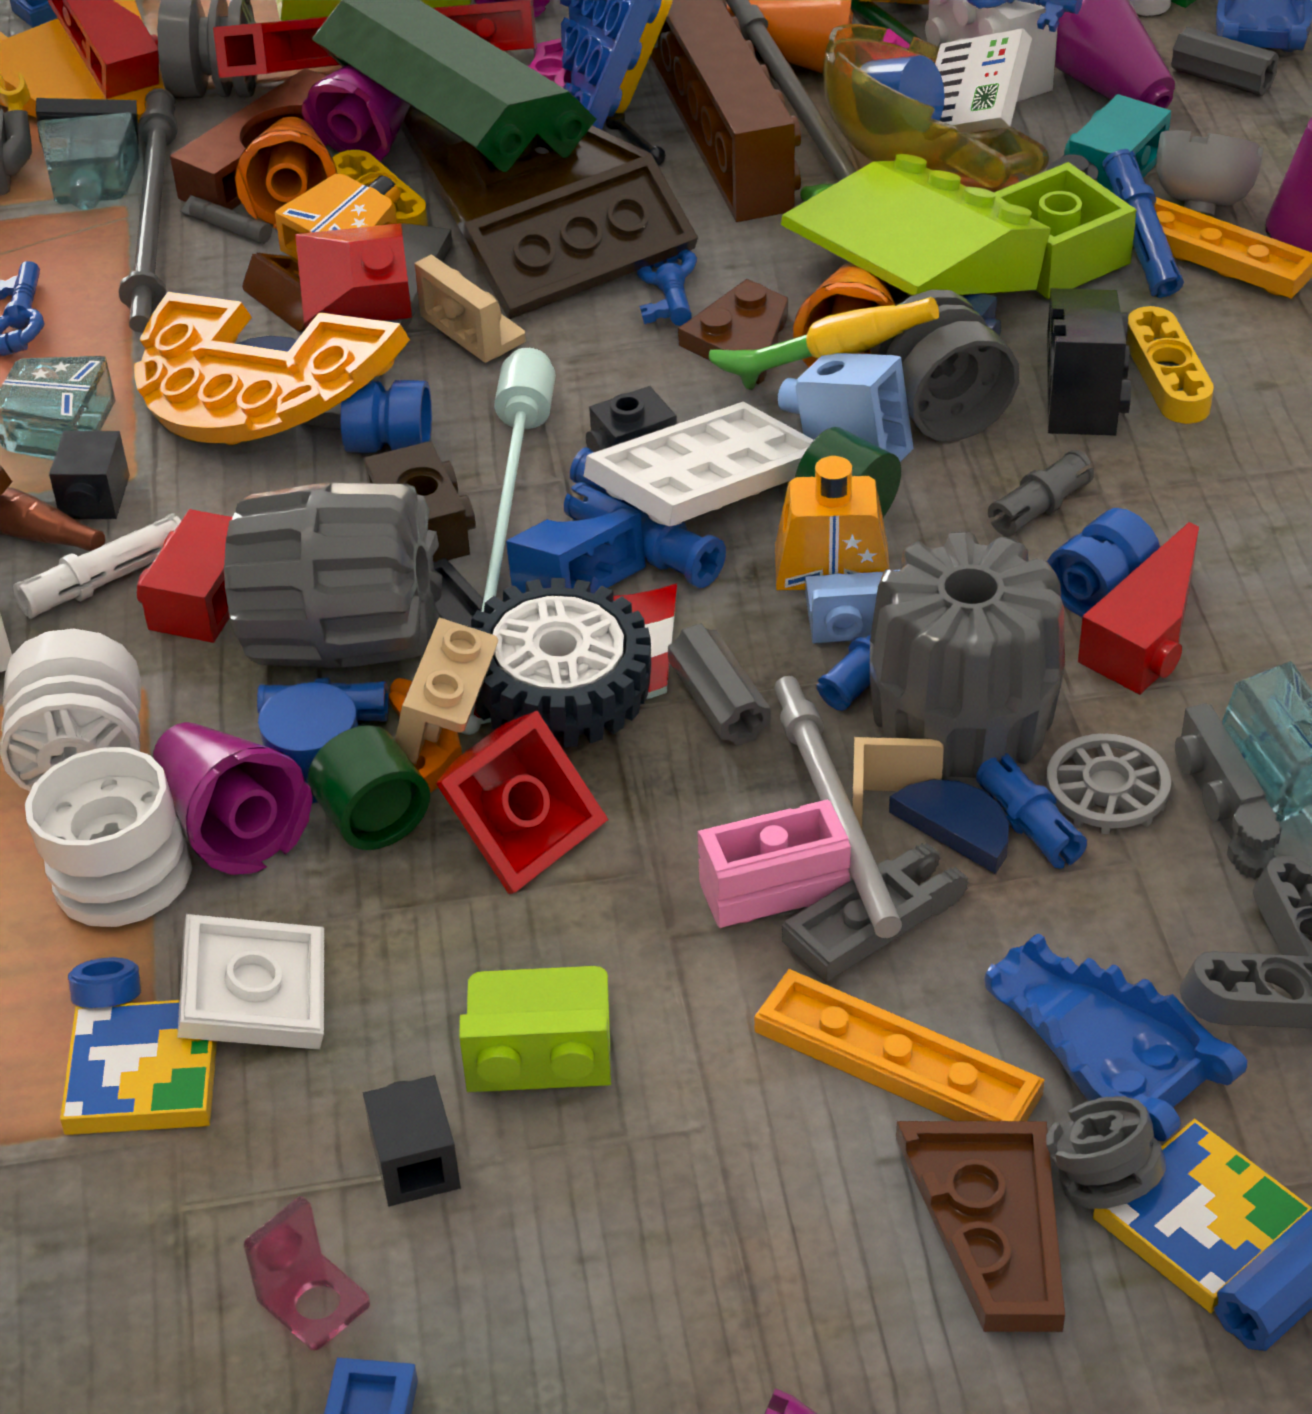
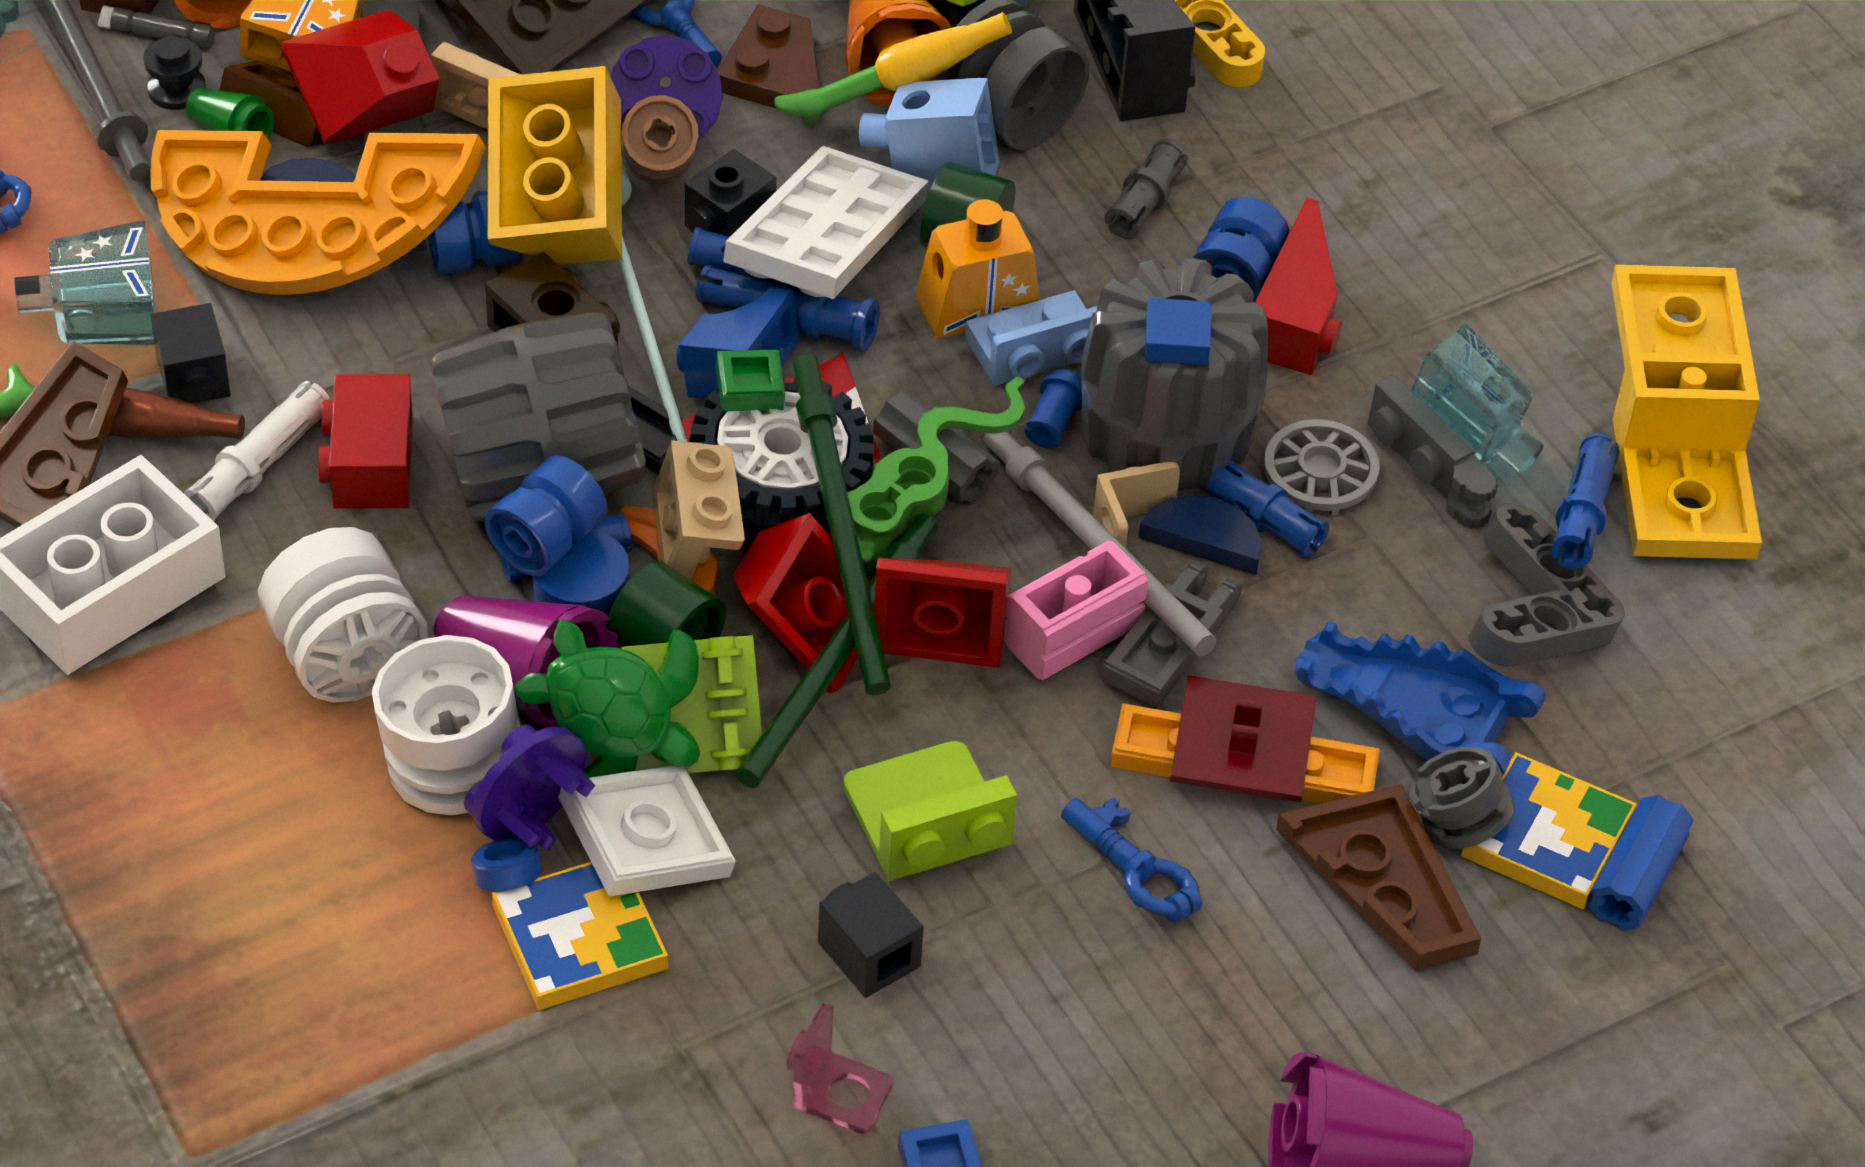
camera: 25 degrees left, 5 degrees up
none -> black wheel [143,36,206,110]
none -> green cone [186,87,274,139]
none -> dark purple plate [463,725,595,850]
none -> blue wheel [485,455,608,577]
none -> yellow slope [488,66,622,265]
none -> green animal [514,620,700,778]
none -> dark purple plate [610,35,723,140]
none -> medium nougat wheel [621,95,698,184]
none -> lime hinge [621,635,762,773]
none -> green tile [715,350,785,411]
none -> dark green bar [736,514,938,788]
none -> dark green bar [792,354,891,695]
none -> bright green animal [847,376,1025,576]
none -> red slope [874,558,1012,668]
none -> blue piece [1061,798,1203,922]
none -> blue tile [1144,298,1211,365]
none -> dark red piece [1170,675,1317,803]

